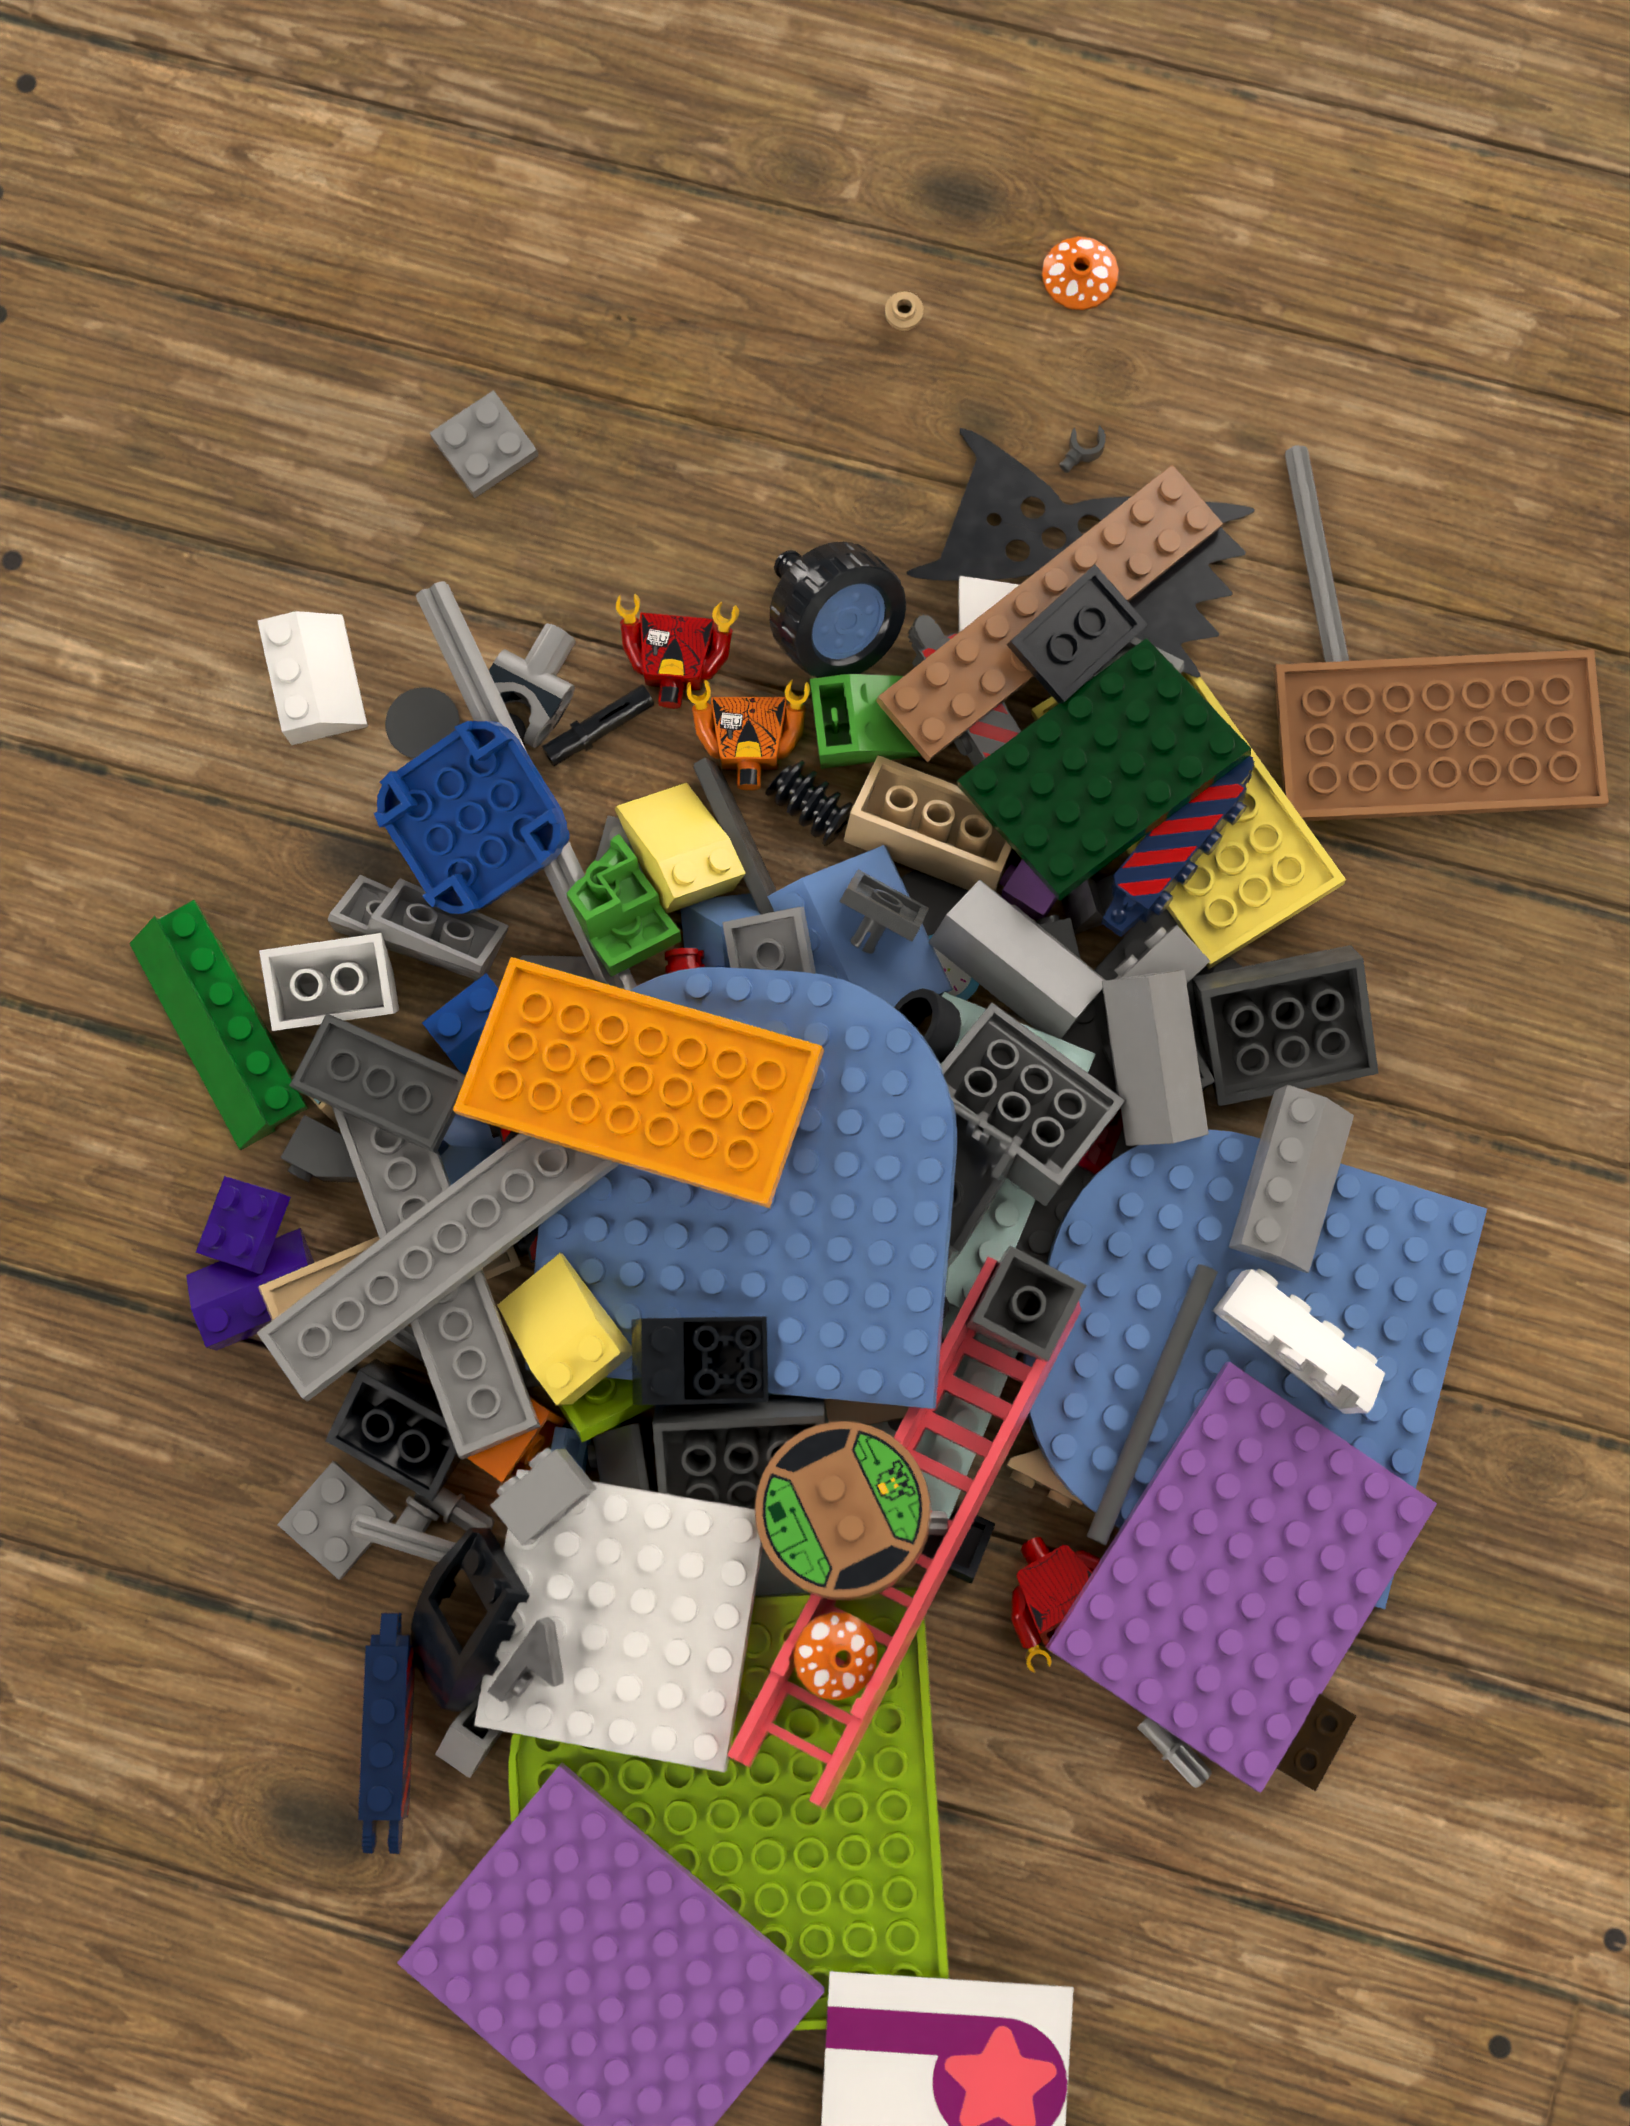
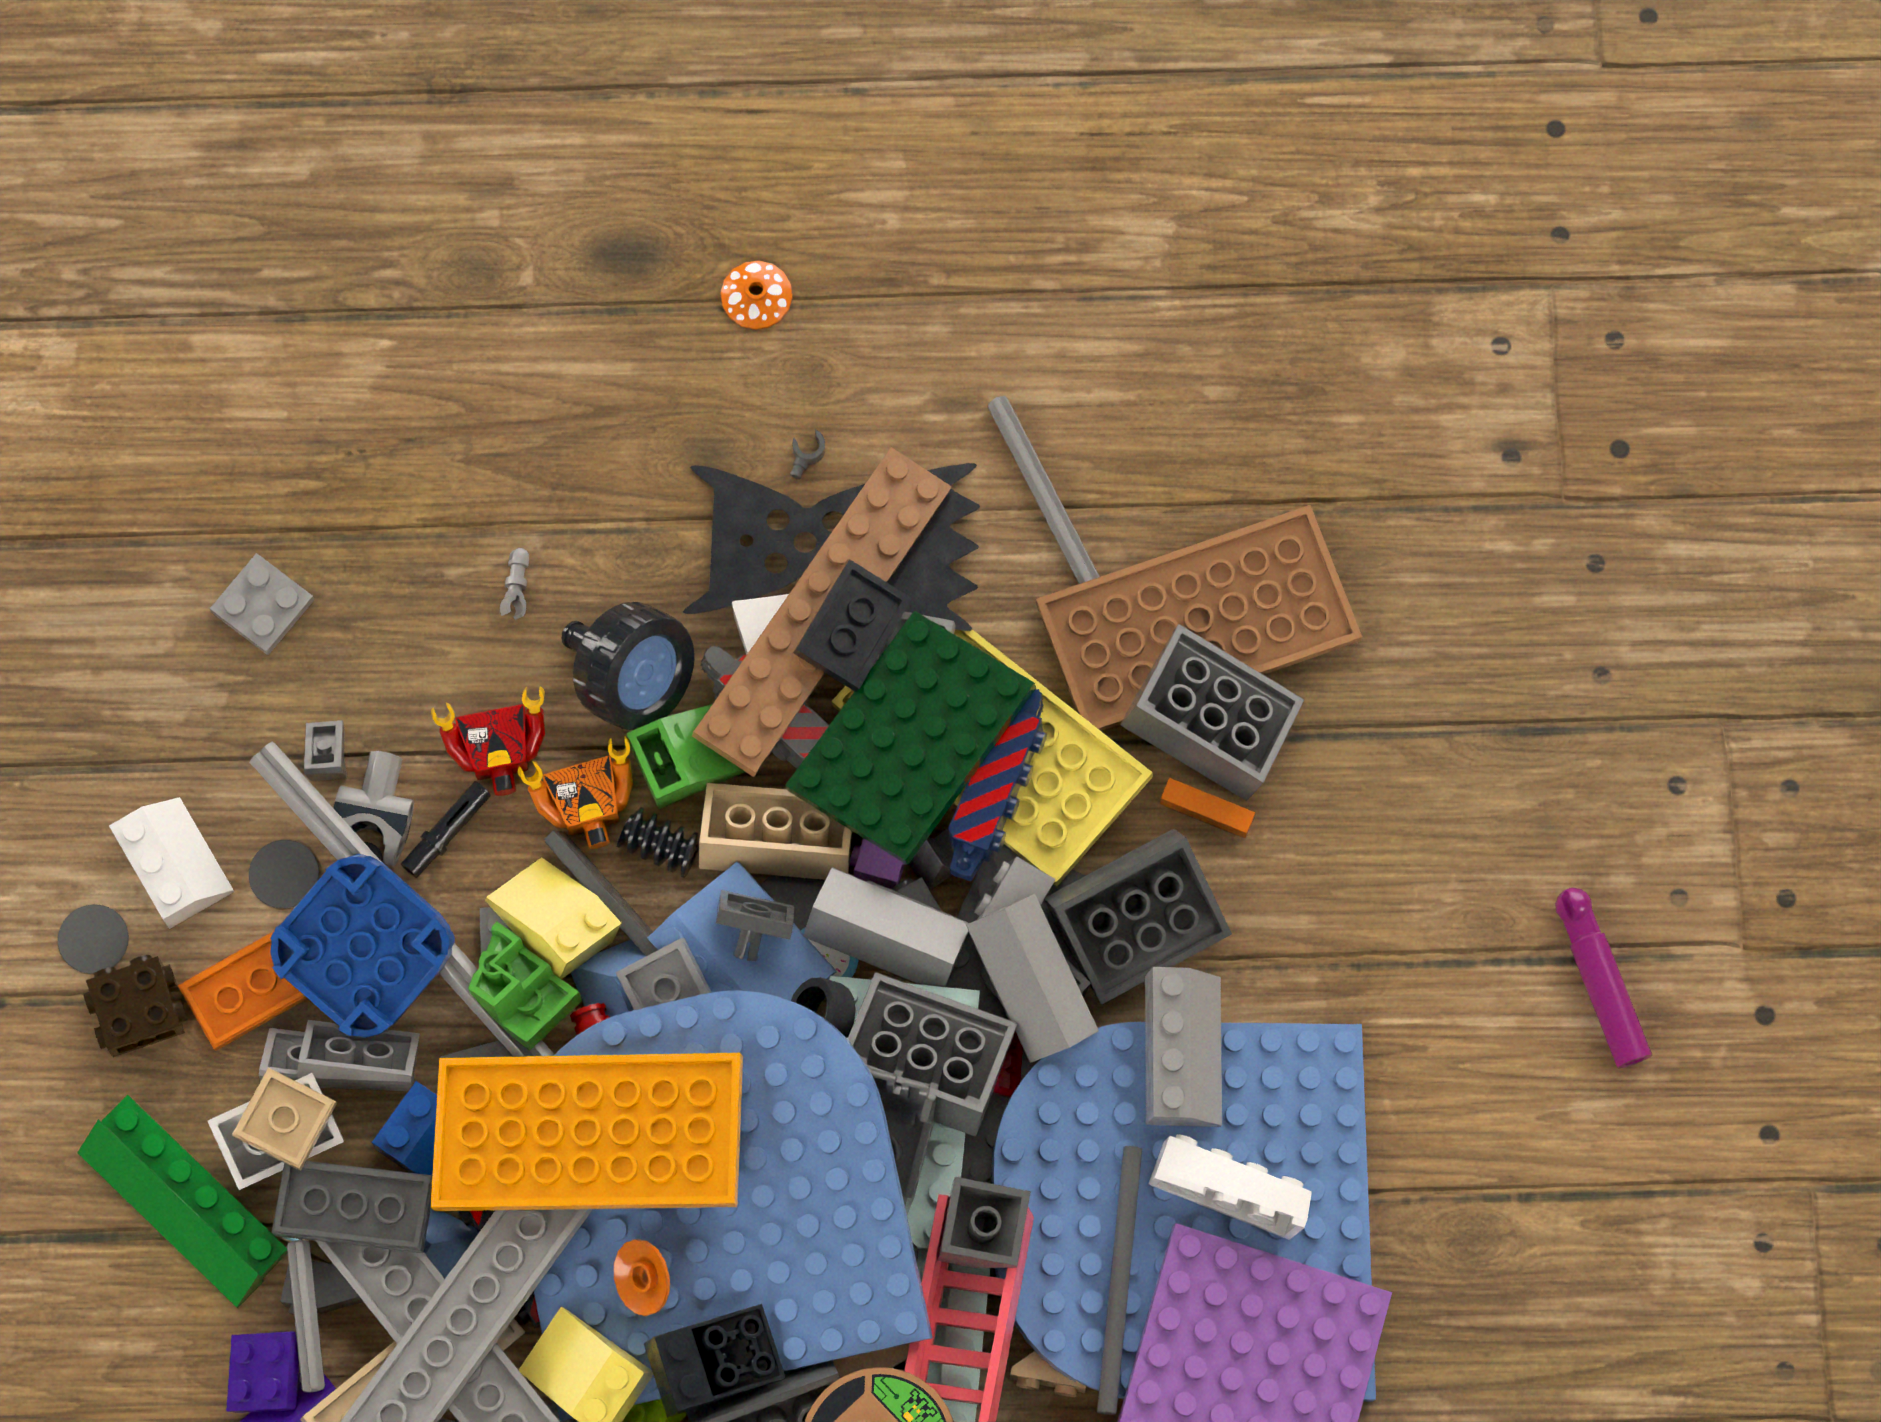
camera: 25 degrees left, 5 degrees down
tan plate [885,292,924,331] -> none
none -> dark grey sticker [58,904,129,974]
none -> dark brown brick [83,955,188,1057]
none -> orange tile [178,931,308,1051]
none -> tan tile [232,1068,337,1171]
none -> light grey axle [287,1240,325,1392]
none -> flat silver slope [304,720,347,781]
none -> light grey piece [500,548,529,620]
none -> orange dish [614,1239,670,1316]
none -> dark grey slope [1121,624,1304,801]
none -> orange piece [1160,778,1255,838]

